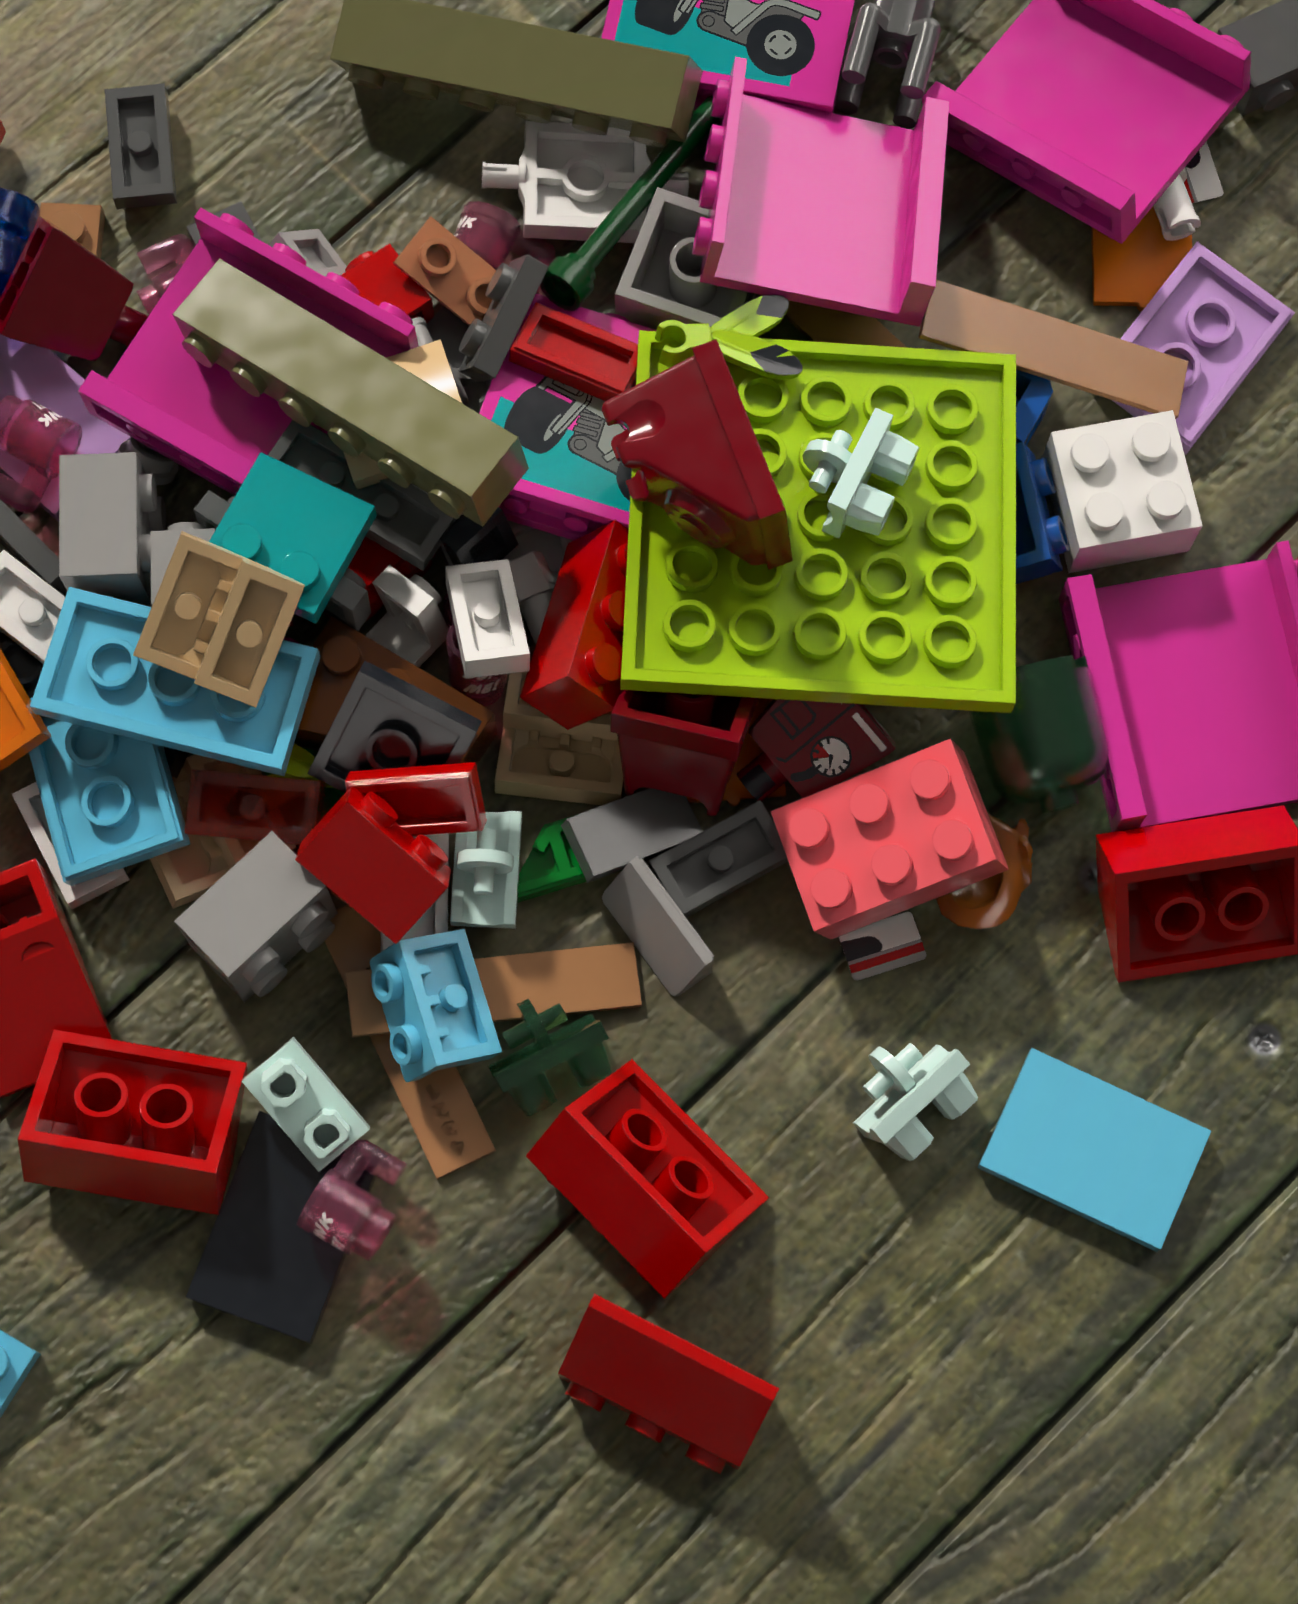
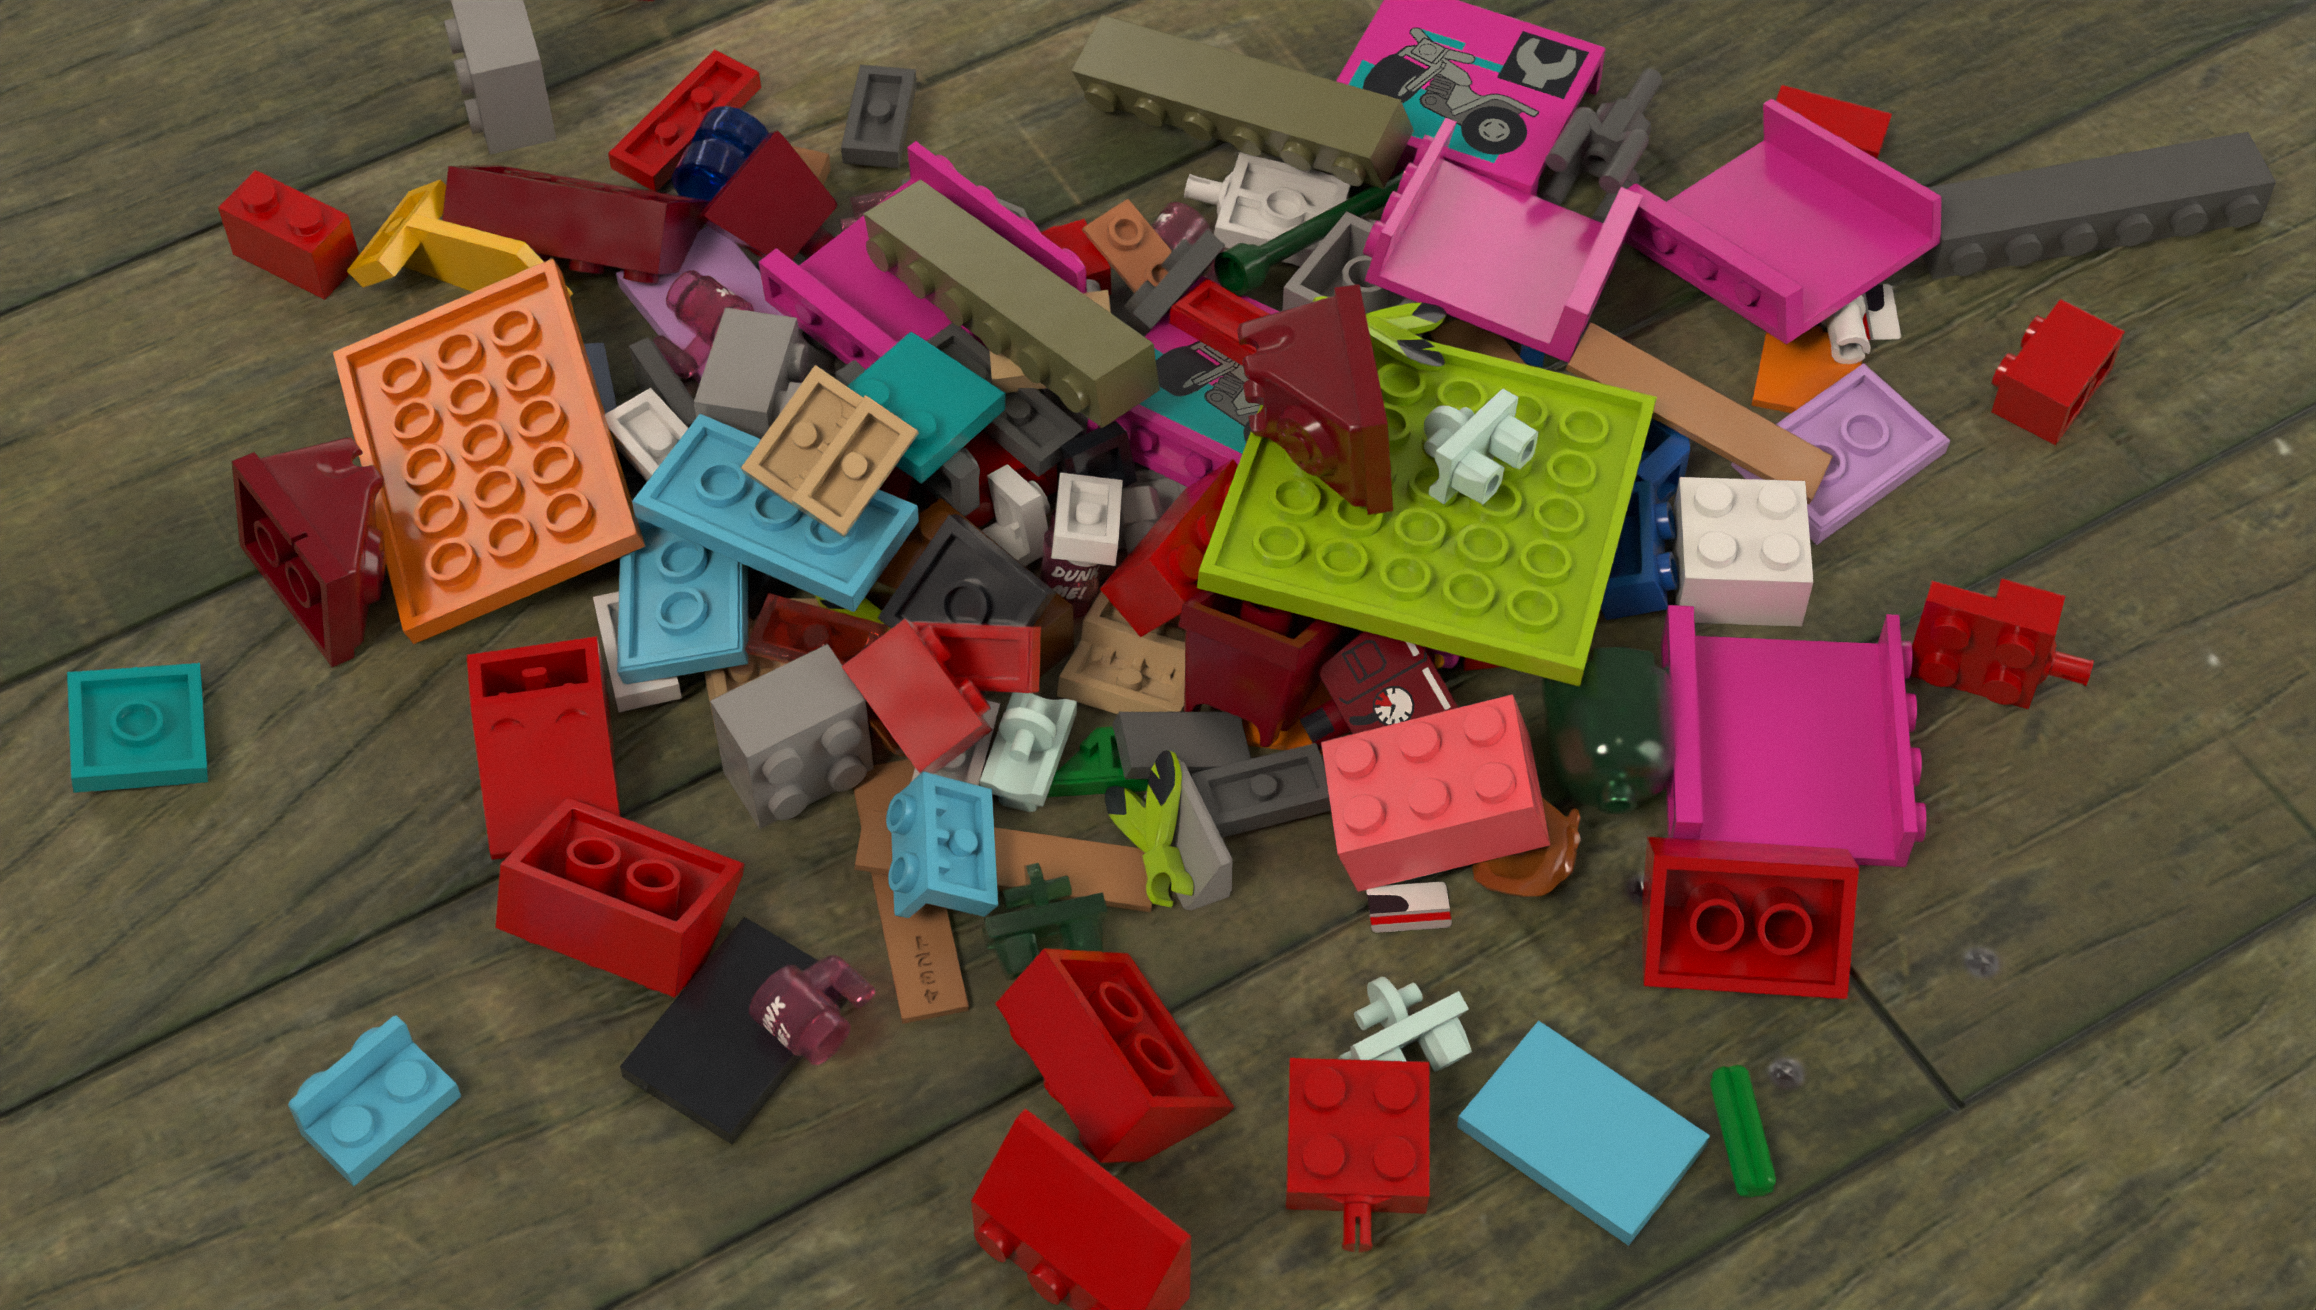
camera: 15 degrees right, 20 degrees down
light aqua hips [242,1037,370,1172] -> none
none -> lime piece [1105,750,1194,908]
none -> red plate [1286,1058,1429,1252]
none -> green axle [1710,1065,1776,1198]

